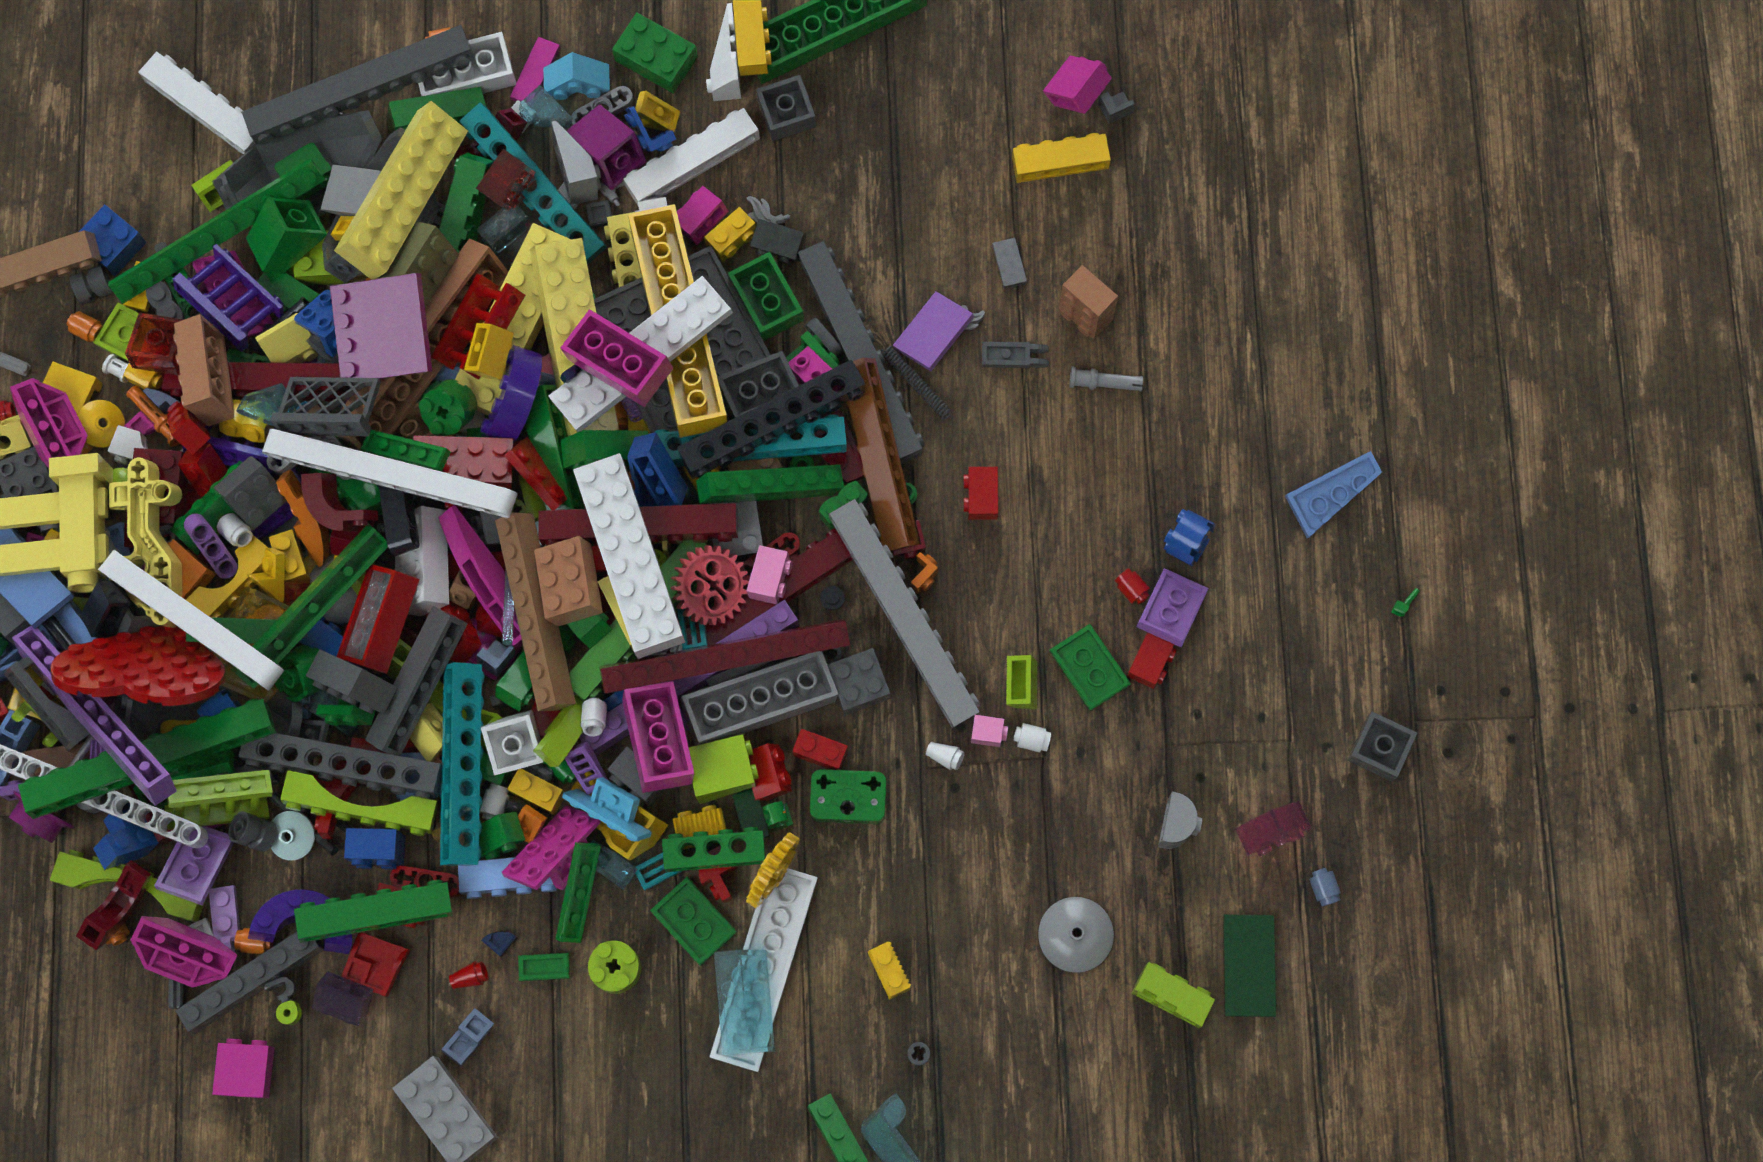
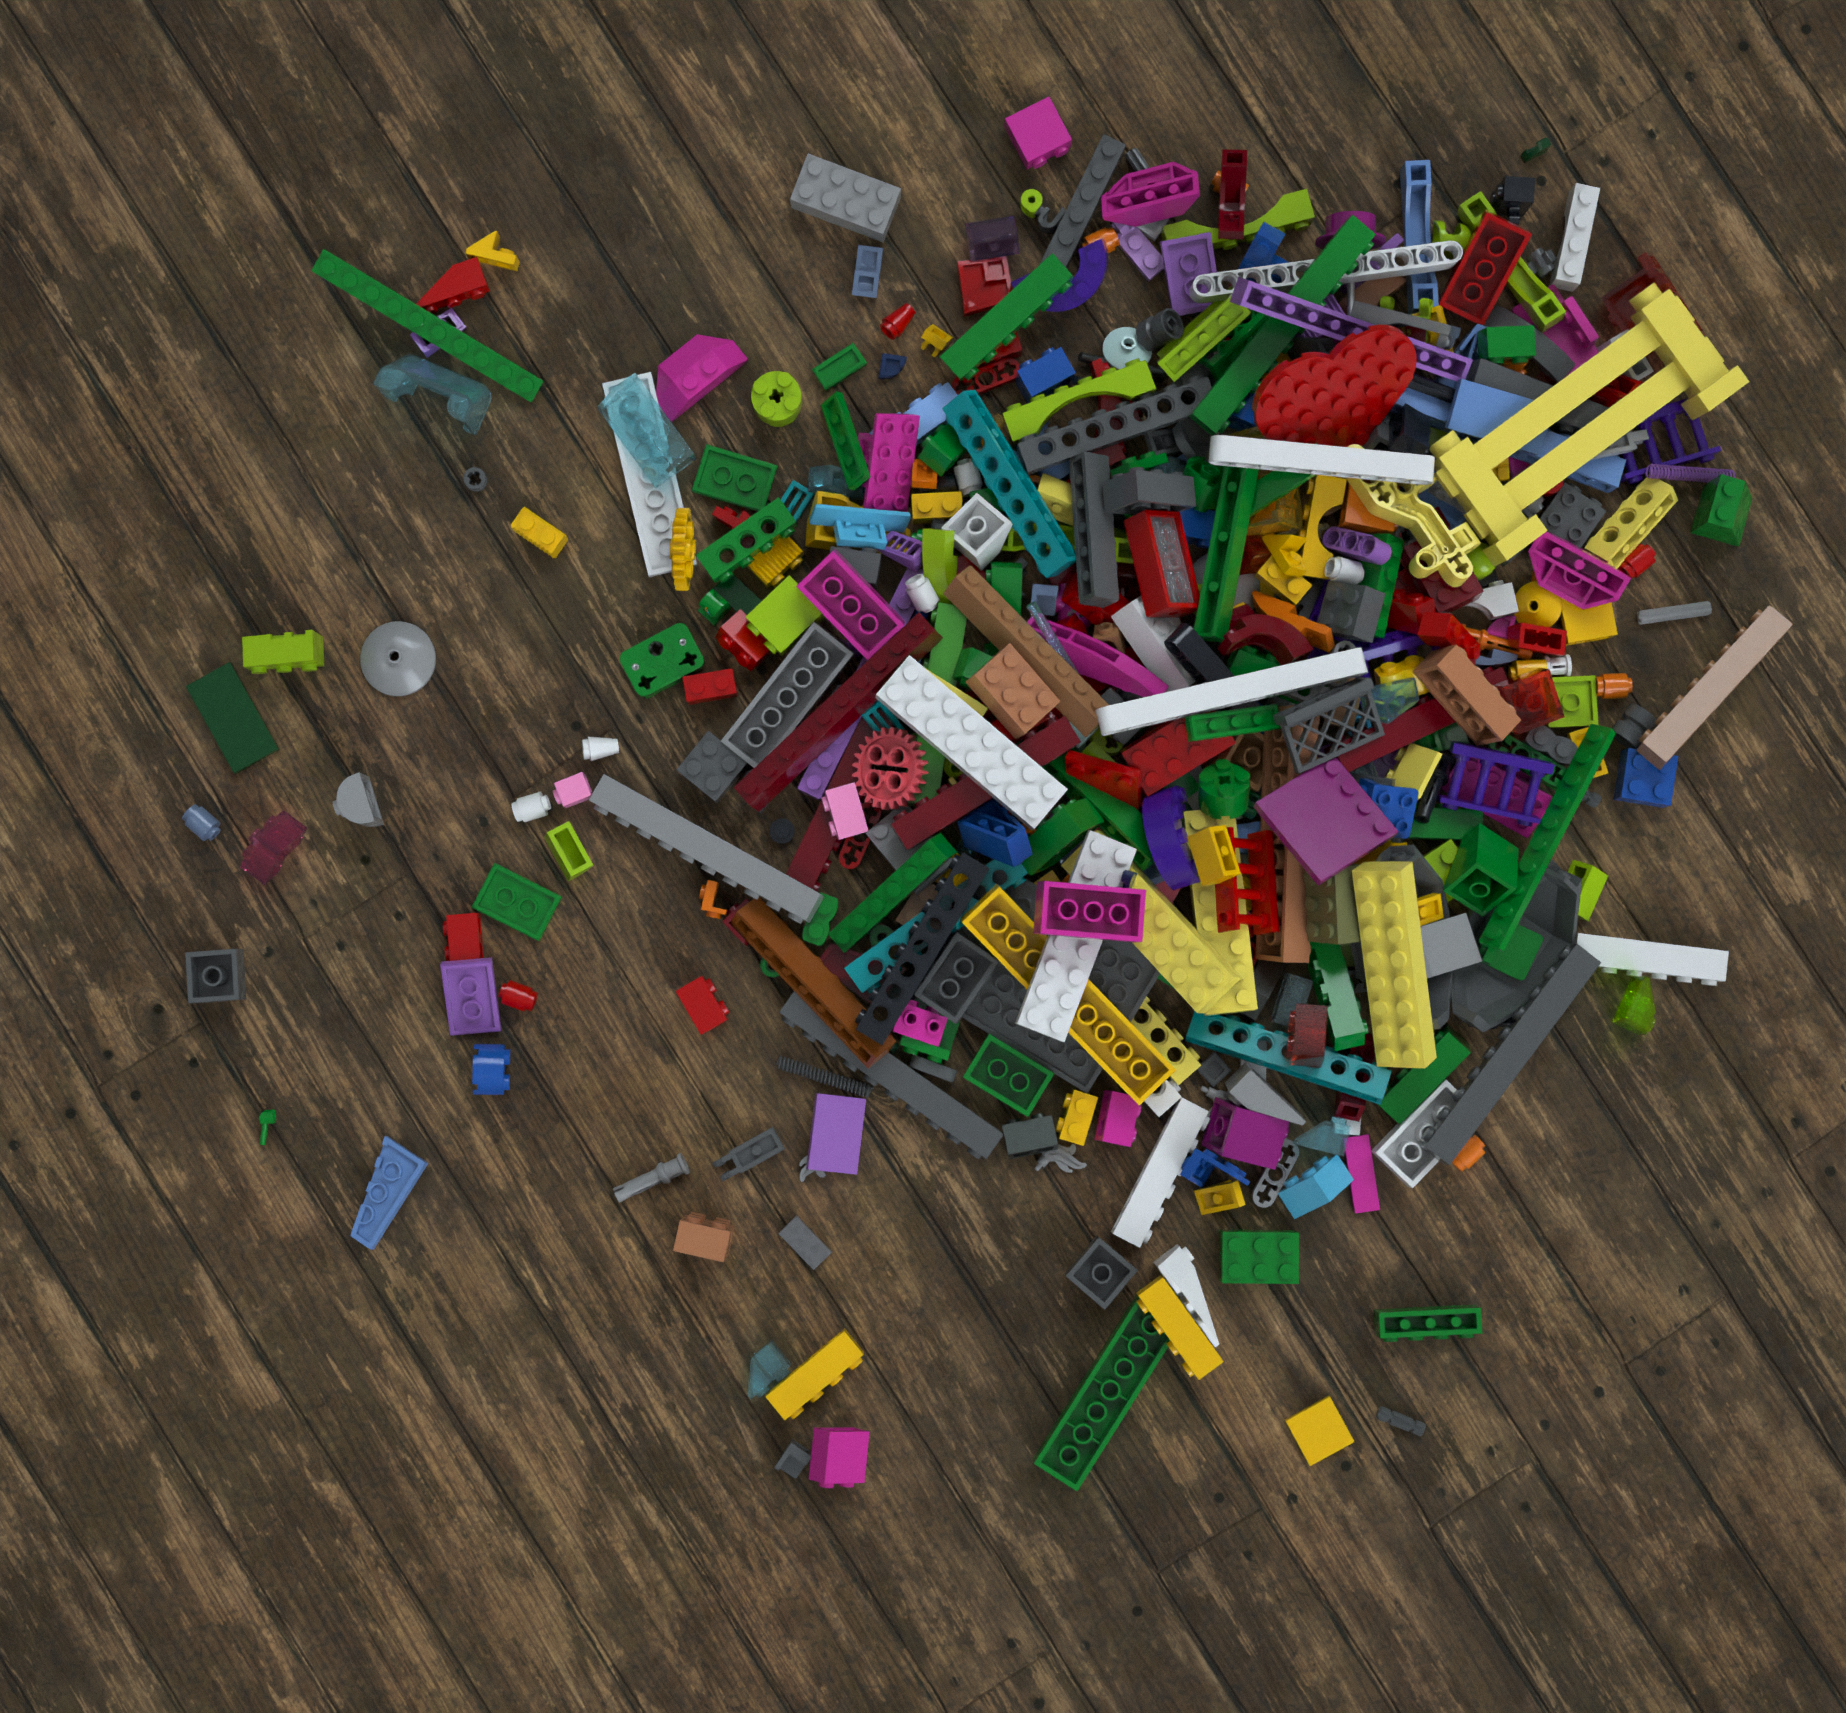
camera: 140 degrees right, 10 degrees up
none -> dark pink wedge [656,334,749,422]
none -> clear light blue slope [747,1340,791,1399]
none -> yellow tile [921,324,953,357]
none -> red brick [1507,623,1567,656]
none -> clear neon green slope [1612,976,1656,1035]

